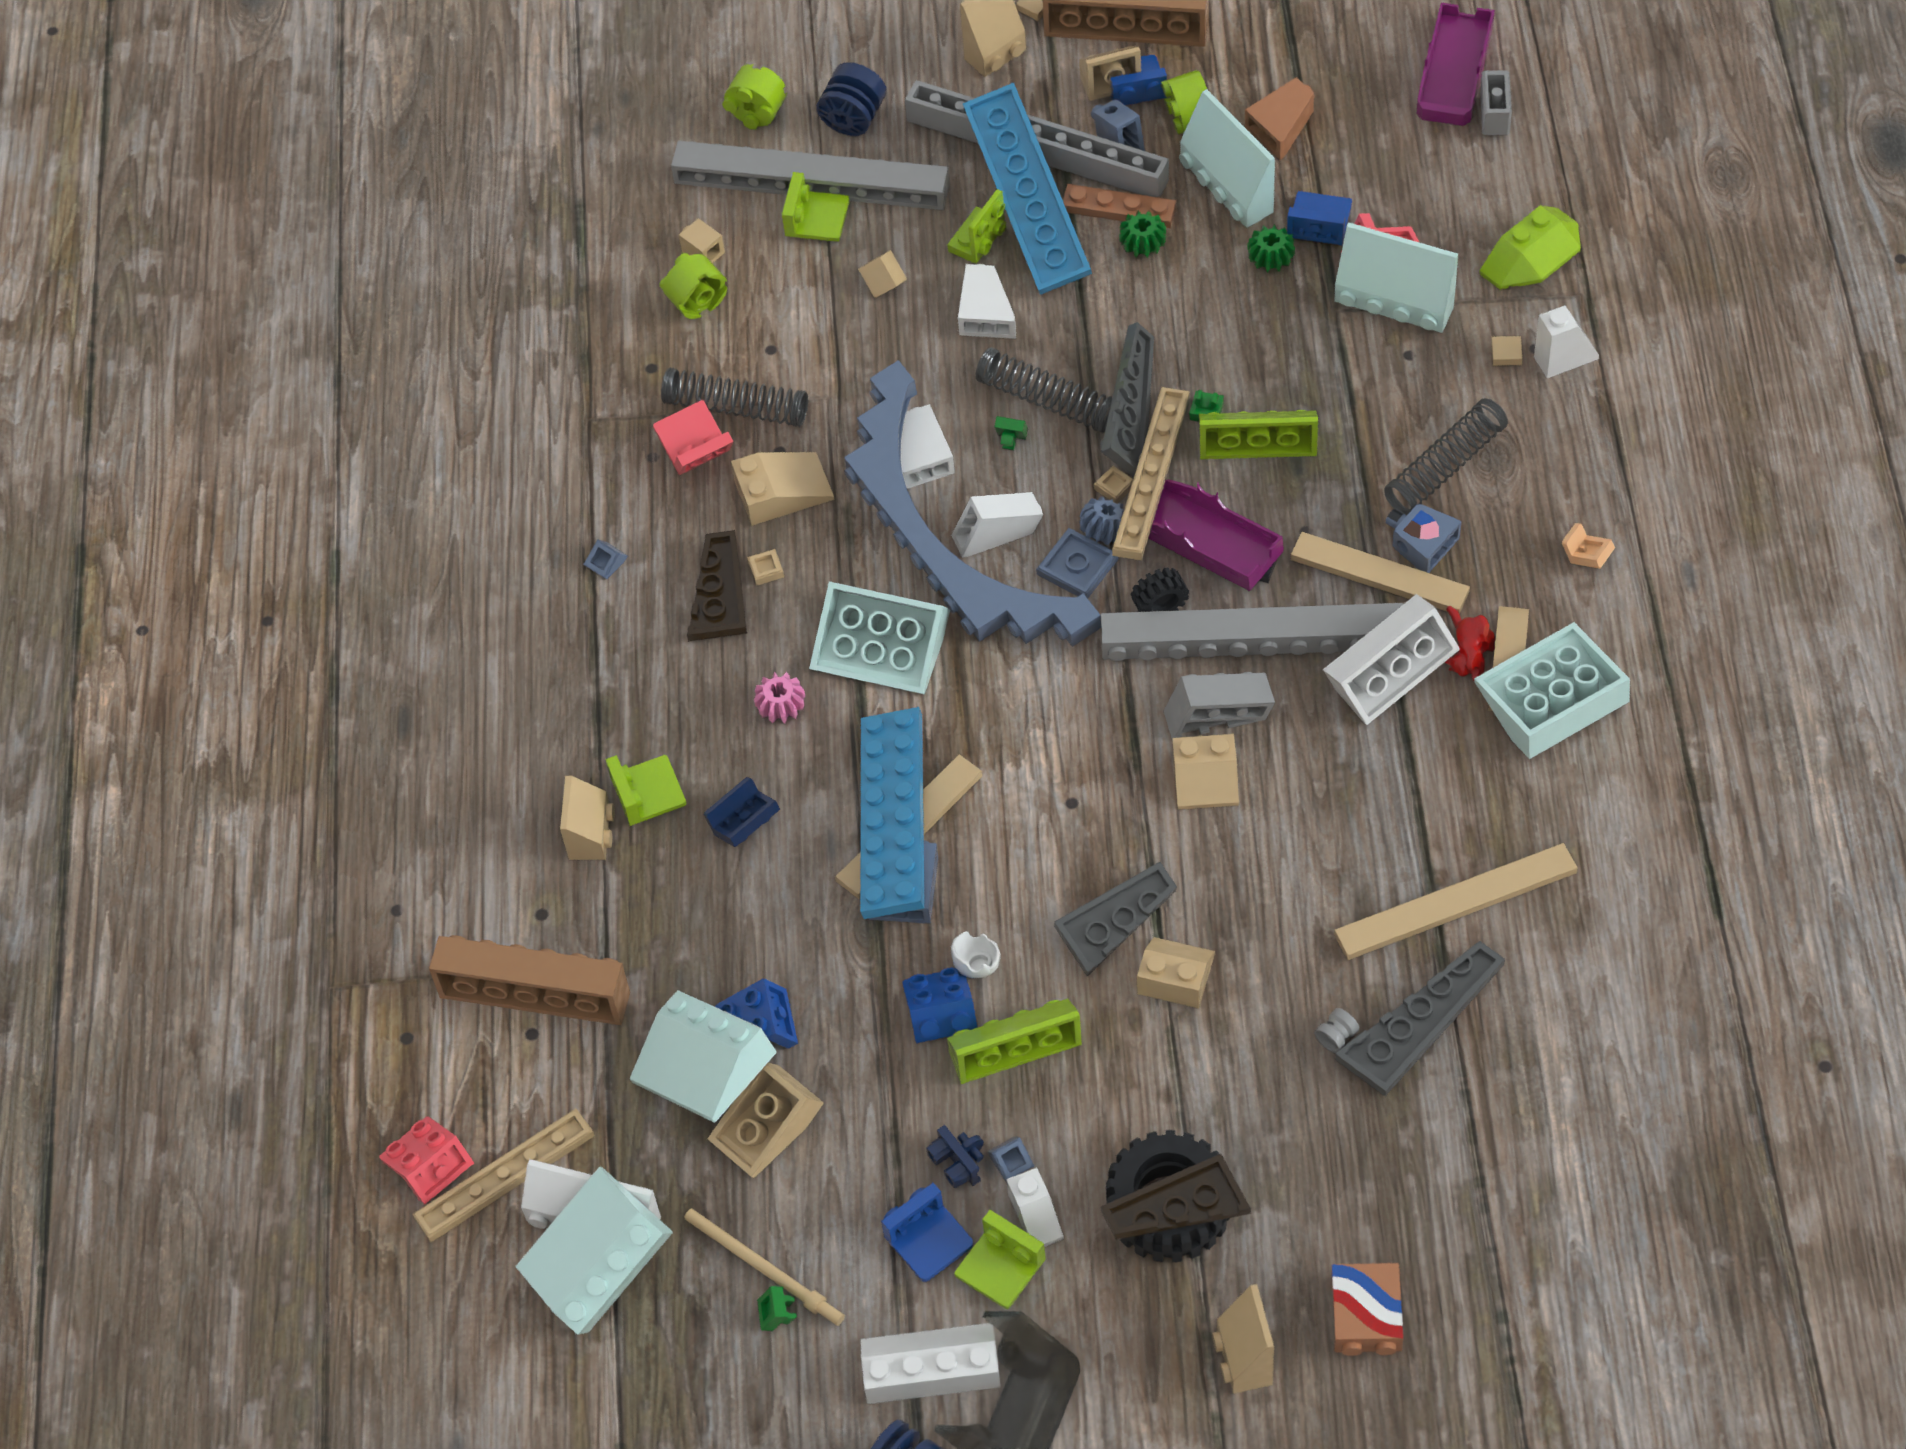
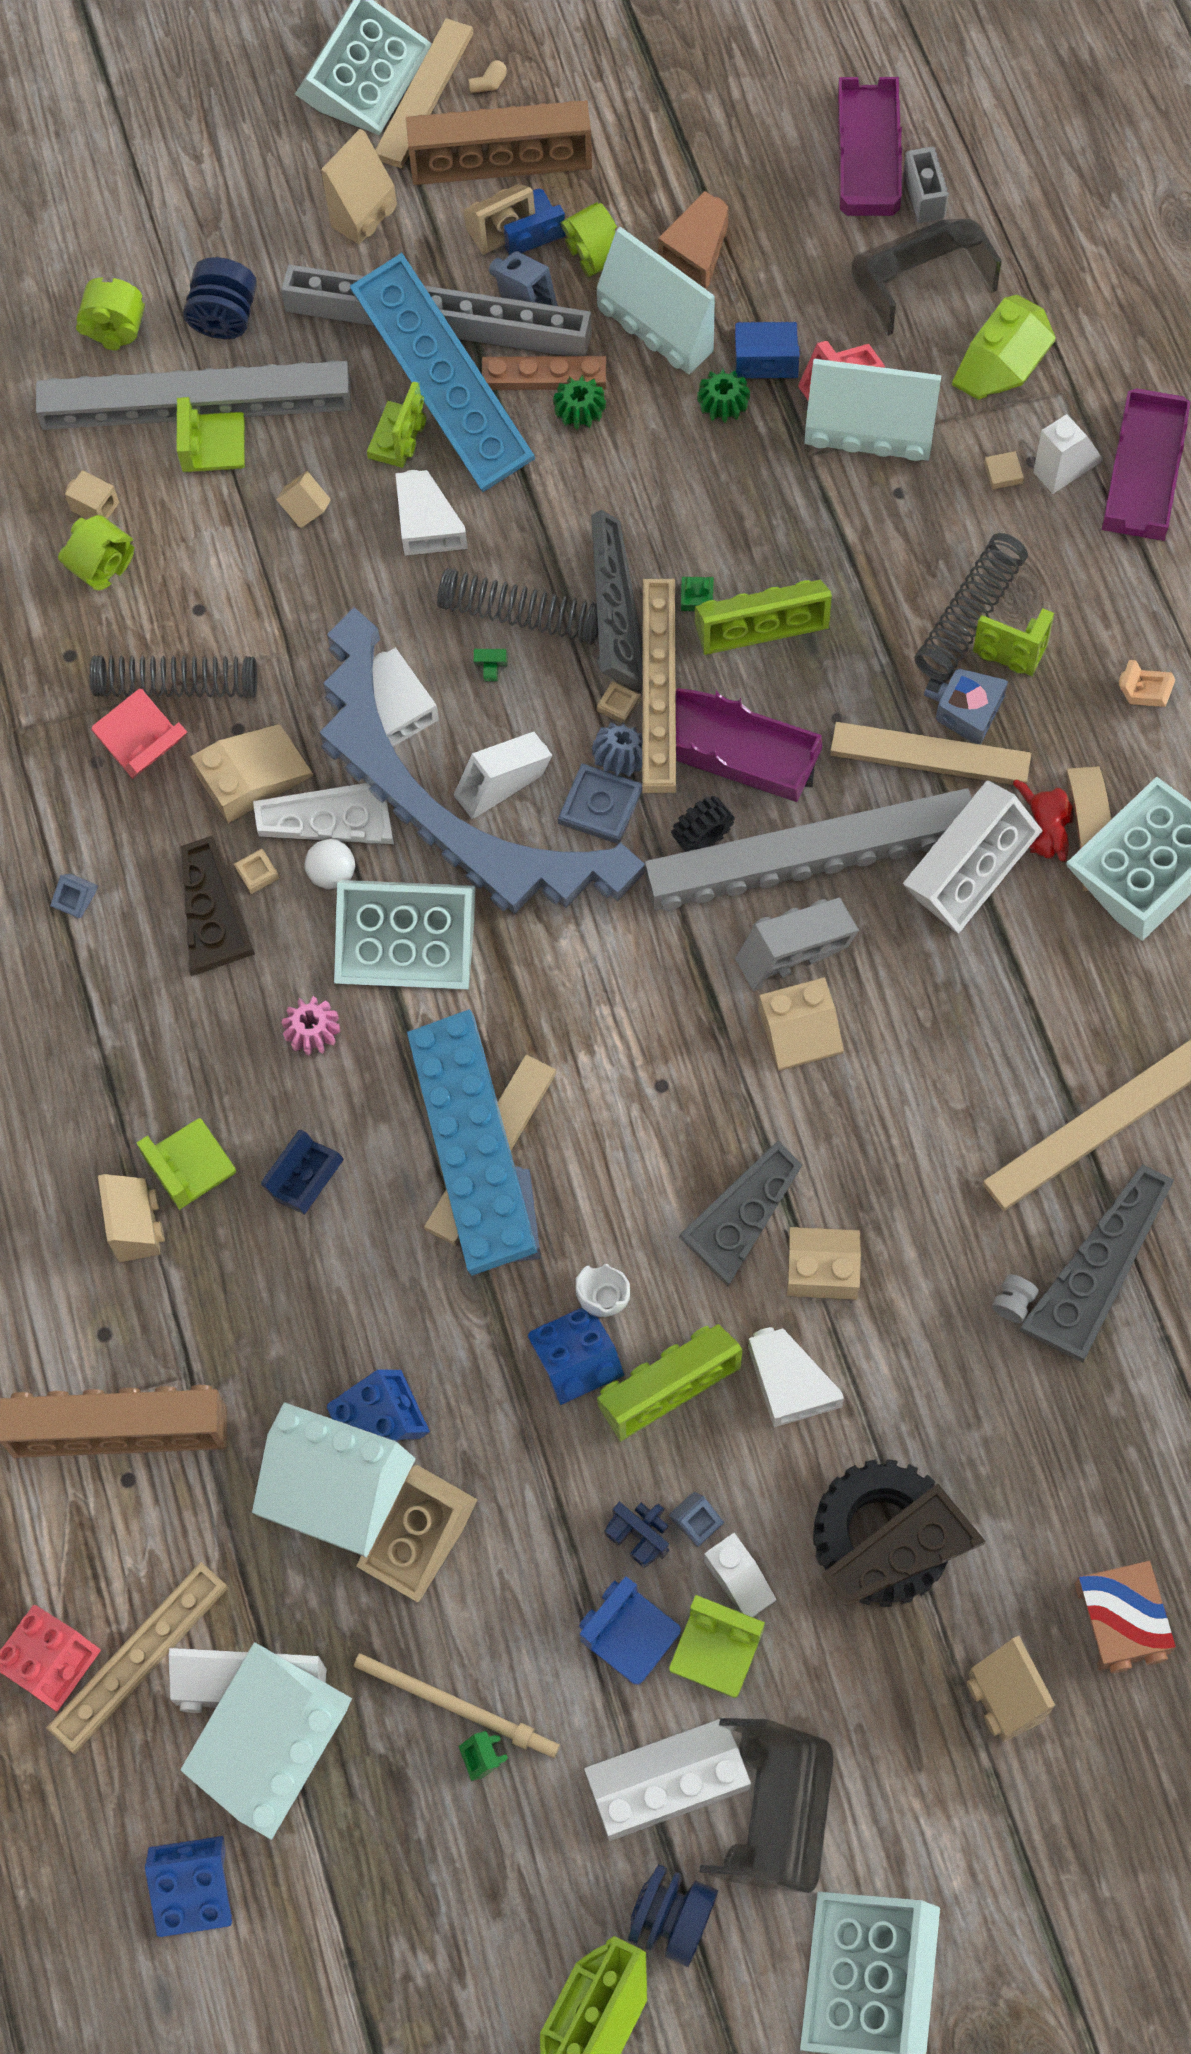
camera: 15 degrees left, 10 degrees up
none -> blue bracket [145,1836,232,1937]
none -> white wing [253,783,394,844]
none -> white hair [304,839,355,890]
none -> white slope [748,1327,844,1427]
none -> clear smoke windscreen [851,219,1002,336]
none -> lime bracket [973,608,1055,676]
none -> magenta piece [1101,388,1191,541]

